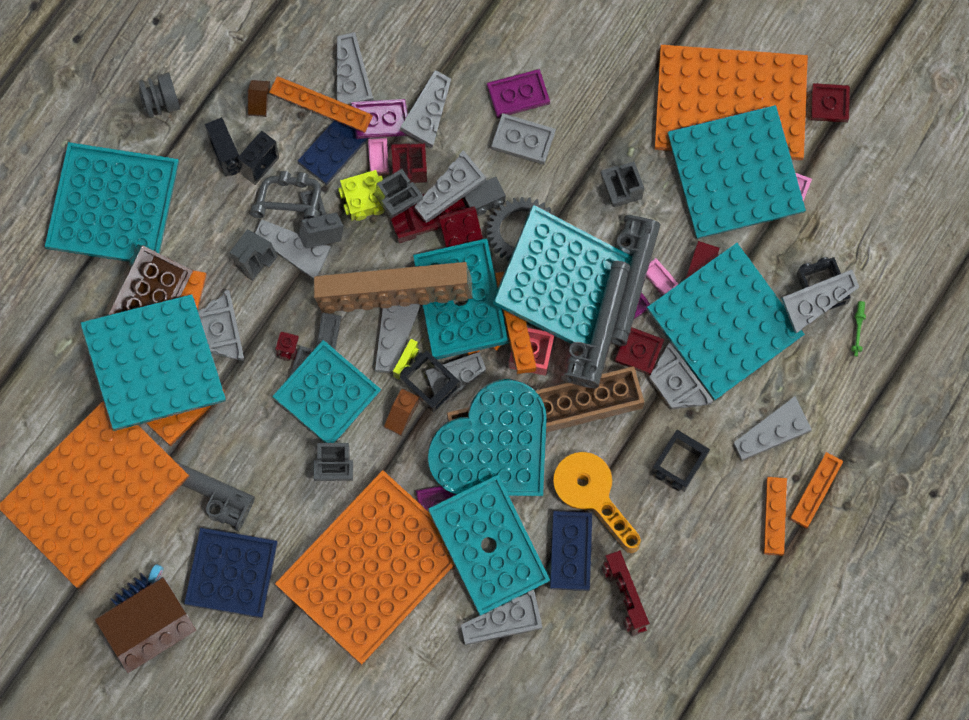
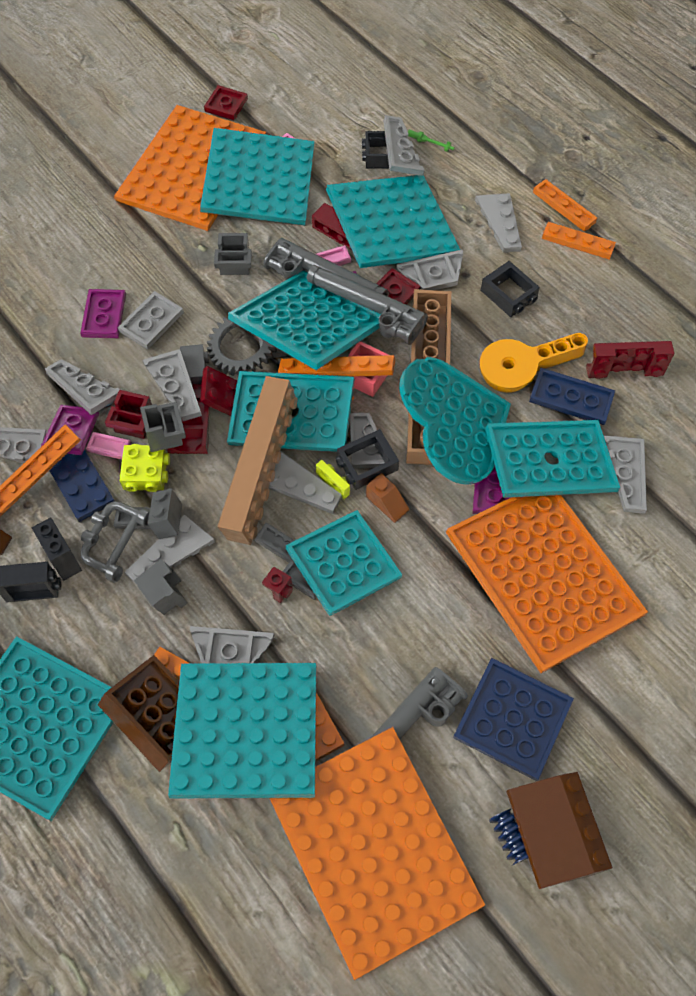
camera: 70 degrees left, 10 degrees down
medium azure tile [148,564,164,583] -> none
dark grey plate [314,443,353,481] -> none

